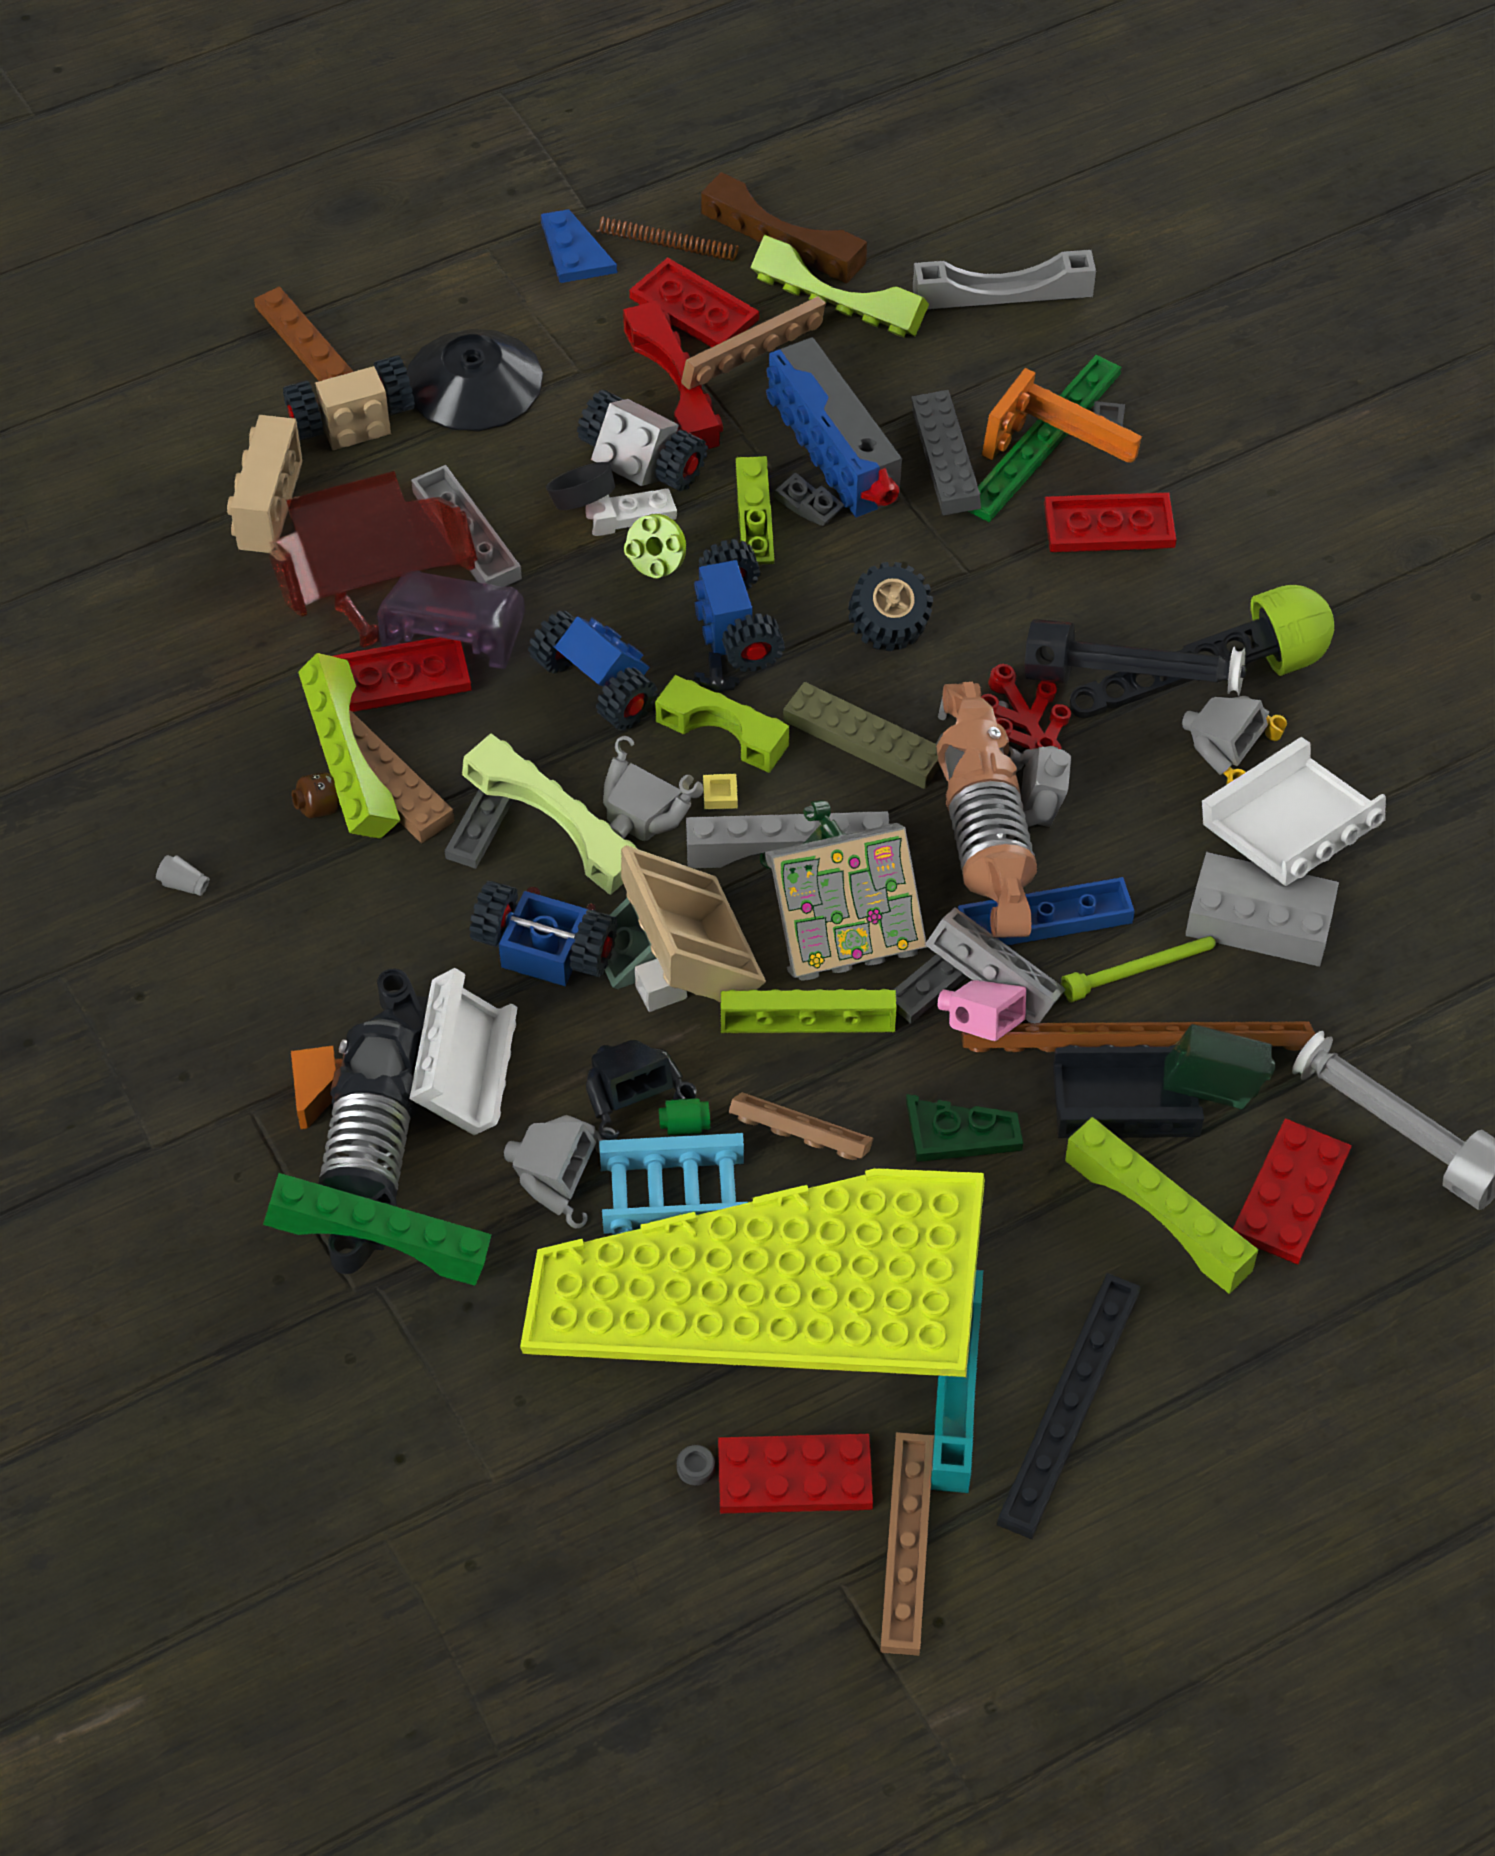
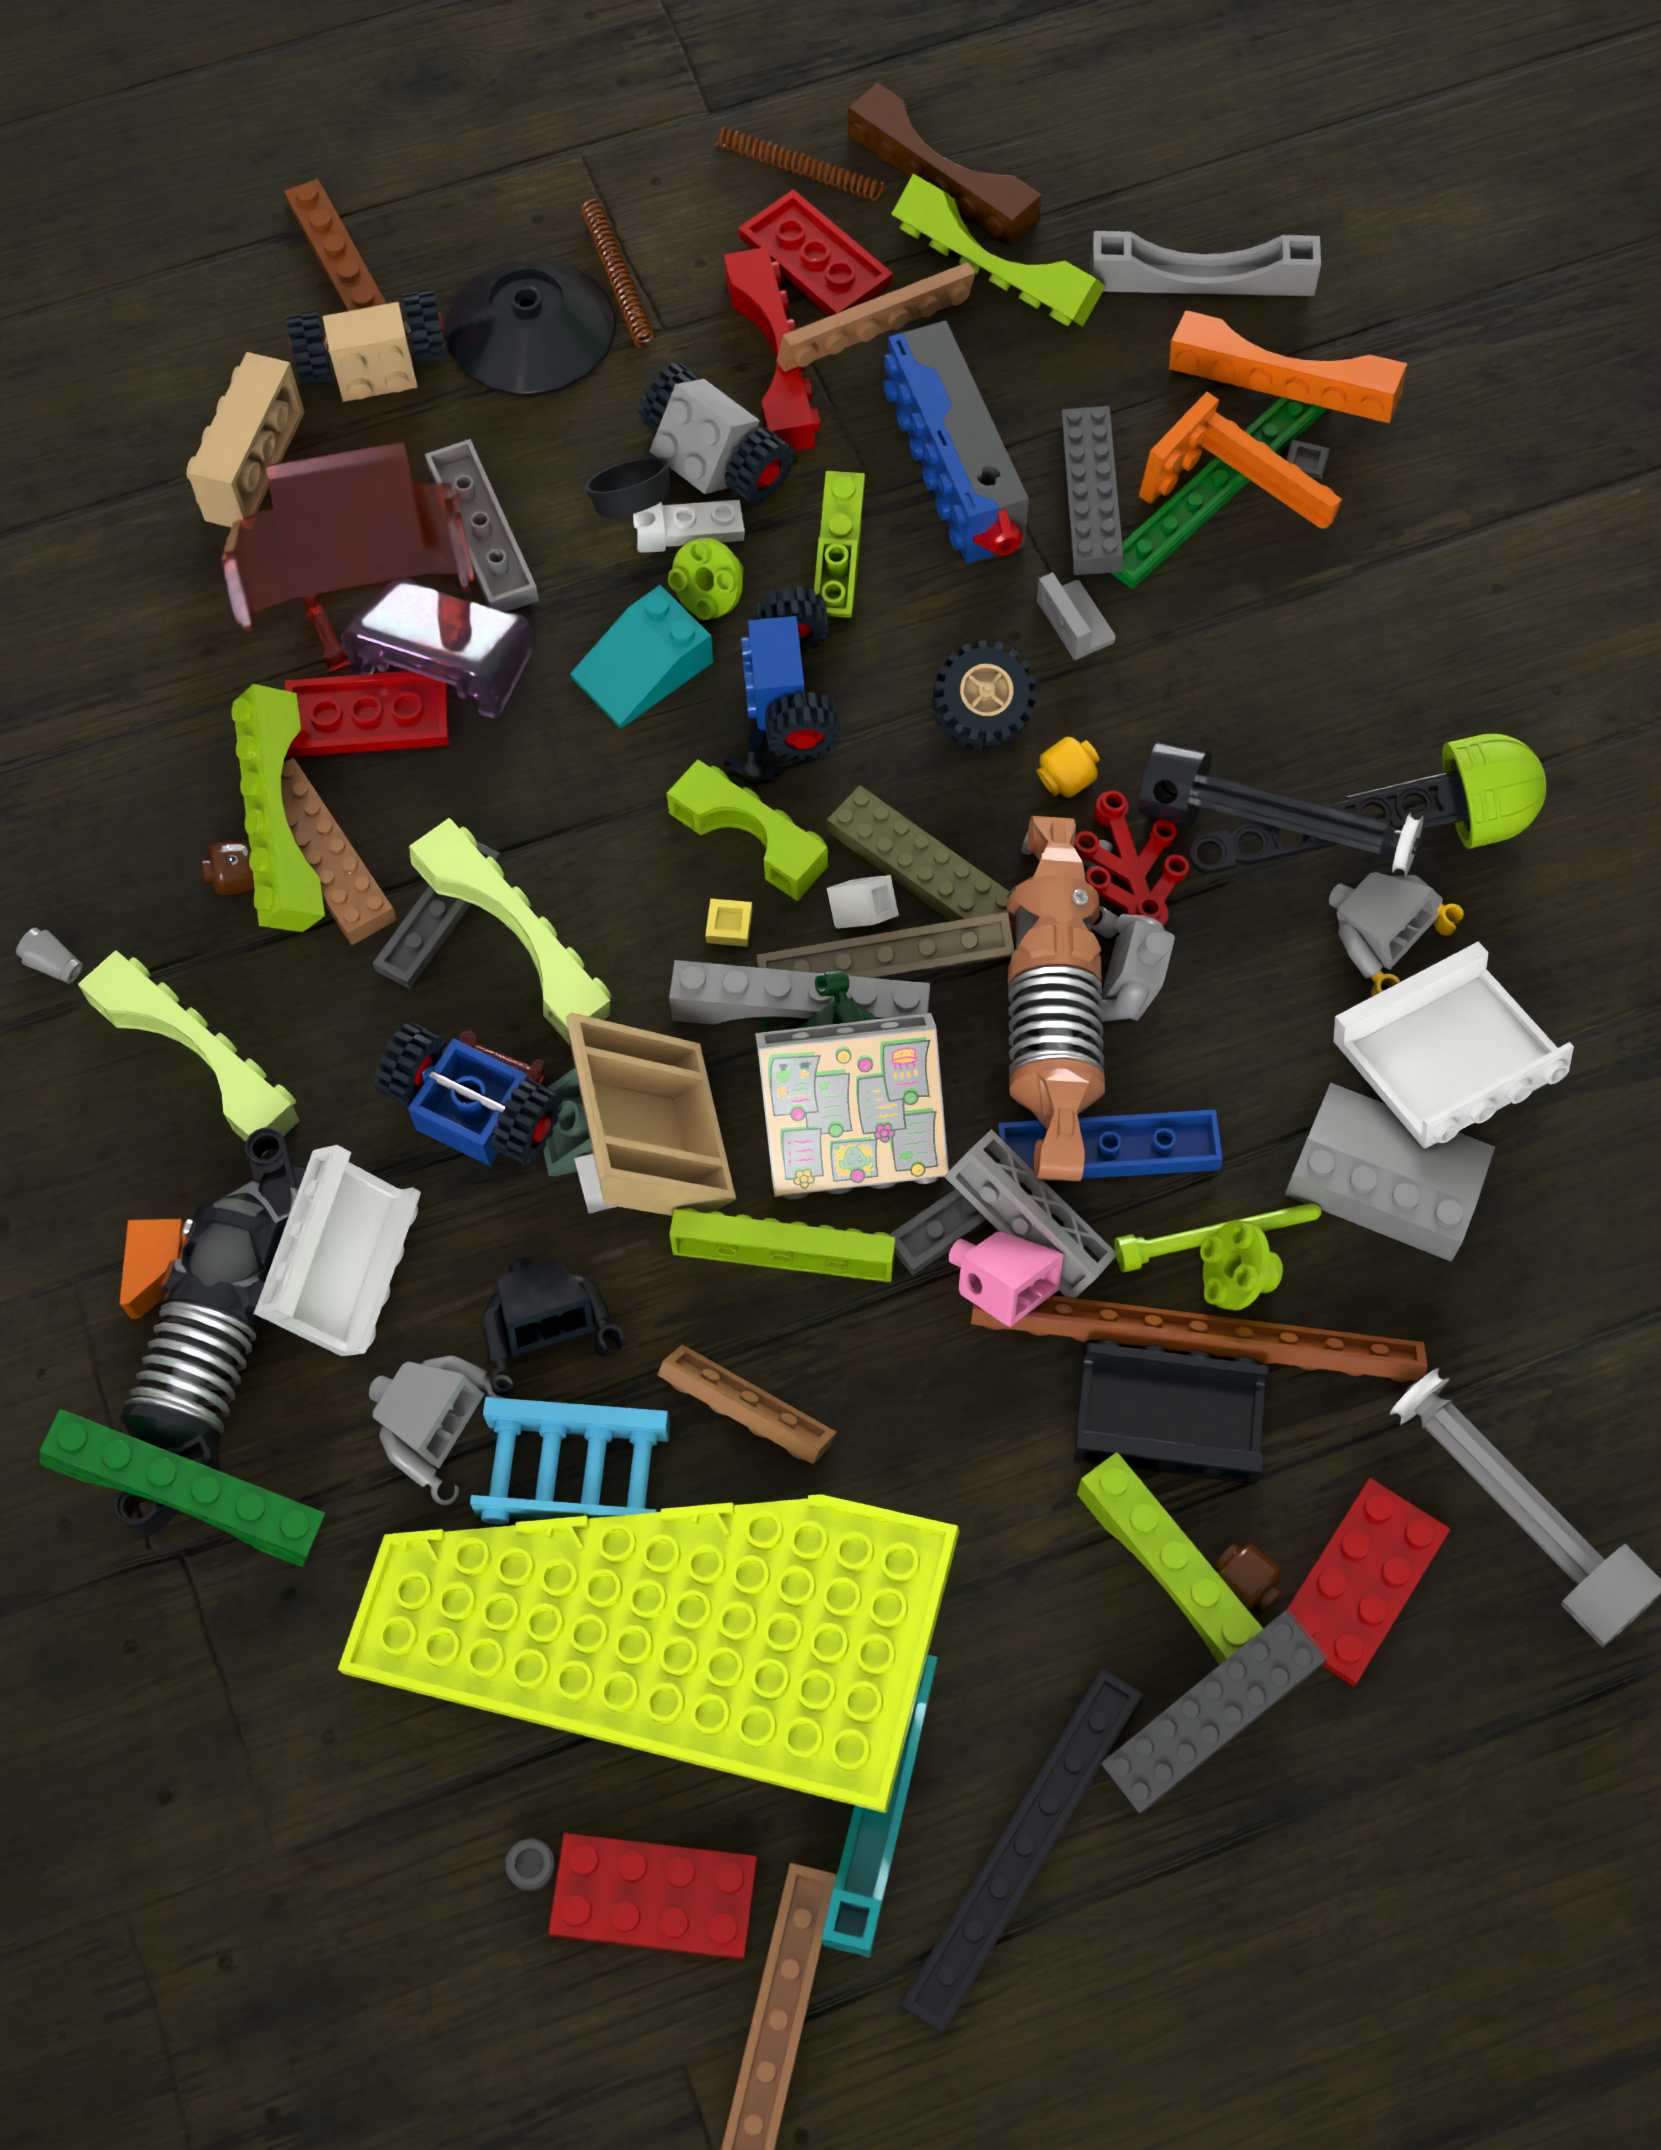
camera: 10 degrees right, 10 degrees up
brick [528,611,657,731] -> none
blue wing [541,209,617,283] -> none
light grey torso [603,736,704,841] -> none
green brick [659,1098,710,1136] -> none
dark grey slope [773,472,844,526] -> none
dark green wing [906,1094,1023,1162] -> none
red plate [1044,492,1177,552] -> none
clear green brick [1163,1024,1275,1109] -> none
none -> yellowish green arch [78,950,300,1157]
none -> teal slope [570,585,714,729]
none -> dark orange piece [581,198,654,348]
none -> dark tan plate [756,912,1015,979]
none -> white panel [827,875,899,928]
none -> light grey panel [1037,573,1116,660]
none -> yellow head [1037,737,1100,798]
none -> dark grey piece [1101,1610,1329,1813]
none -> orange arch [1169,311,1407,423]
none -> lime plate [1200,1220,1283,1311]
none -> reddish brown head [1212,1543,1281,1612]

